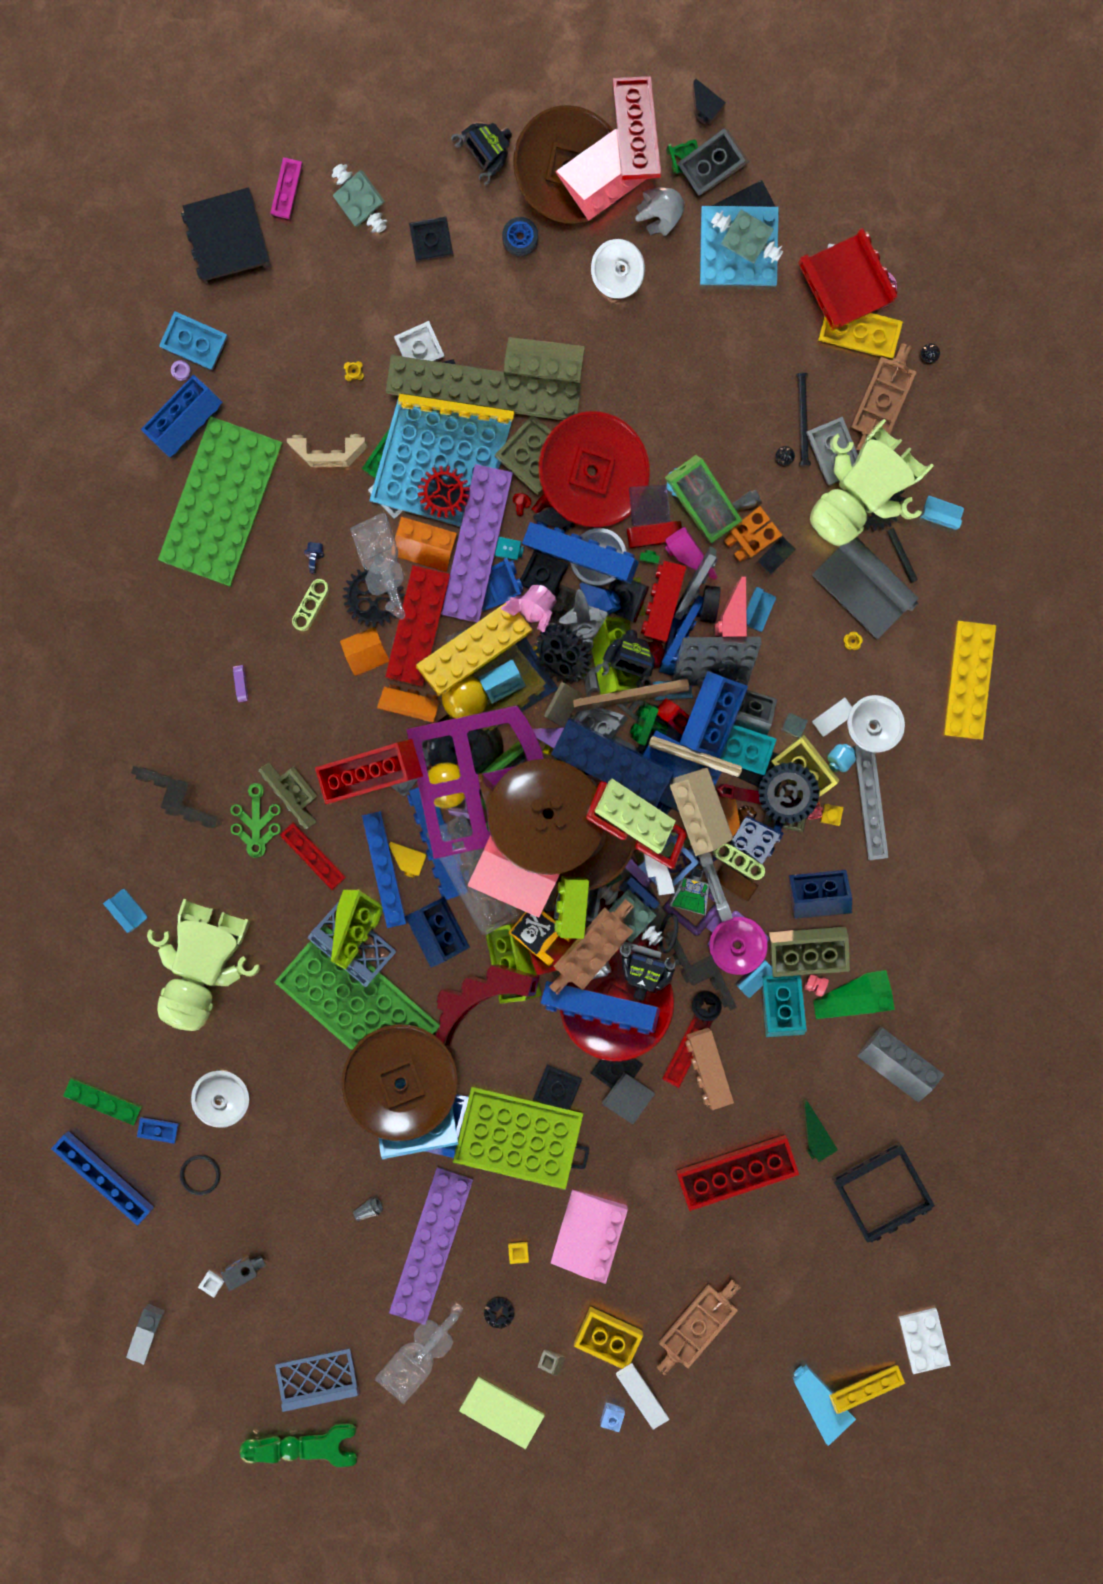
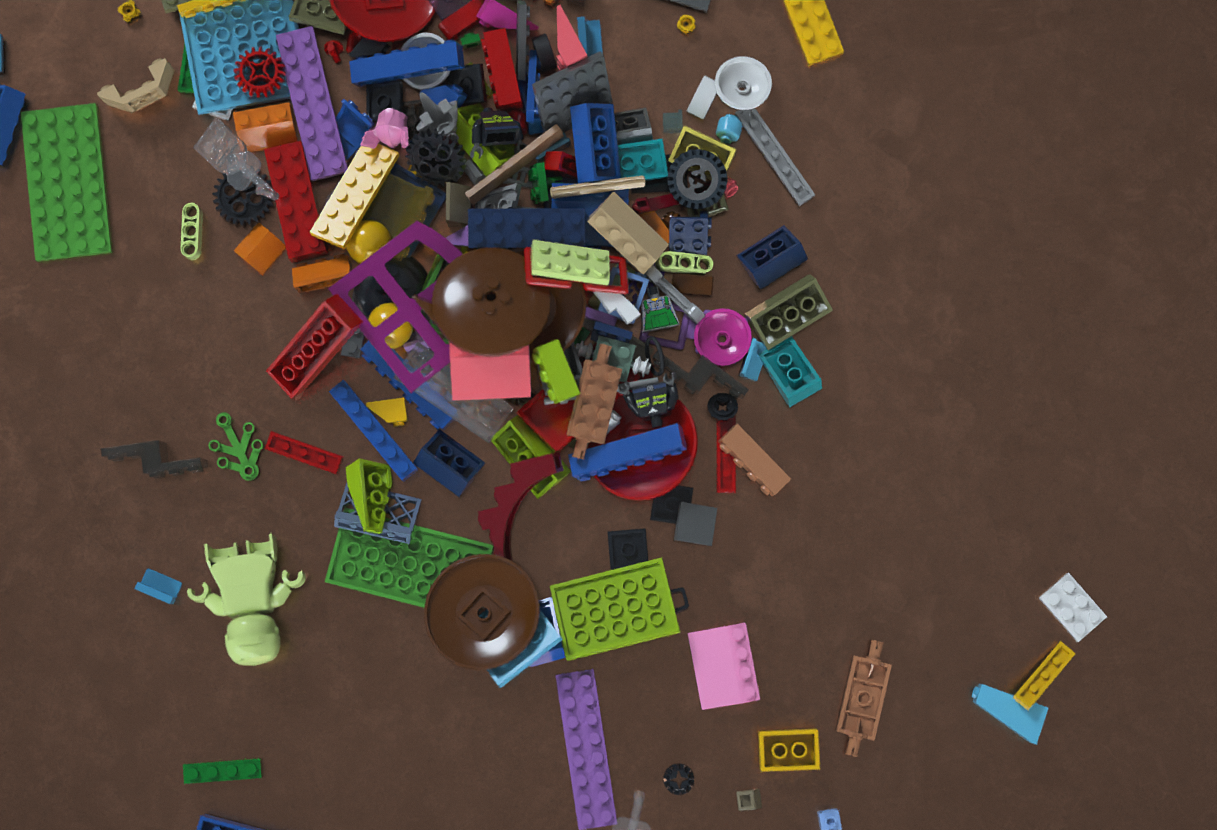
camera: 20 degrees left, 5 degrees down
blue plate [137,1117,179,1144] -> none
black tyre [180,1155,220,1196] -> none
white dish [191,1071,249,1128] -> none
medium lavender beam [233,665,248,702] -> none
olive bracket [259,763,317,829] -> none
dark blue piece [304,542,324,574] -> none
dark grey cone [353,1198,383,1221] -> none
medium azure panel [479,660,526,704] -> none
teal brick [495,537,524,562] -> none
flag [508,911,572,966] -> none
yellow plate [508,1242,529,1264] -> none
white tile [616,1363,669,1429] -> none
red brick [676,1135,799,1211] -> none
coral wheel [803,974,829,997] -> none
dark green slope [803,1099,838,1162] -> none
green wedge [813,970,895,1019] -> none
yellow plate [820,803,844,826] -> none
black window [832,1143,935,1243] -> none
dark grey slope [857,1026,945,1103] -> none

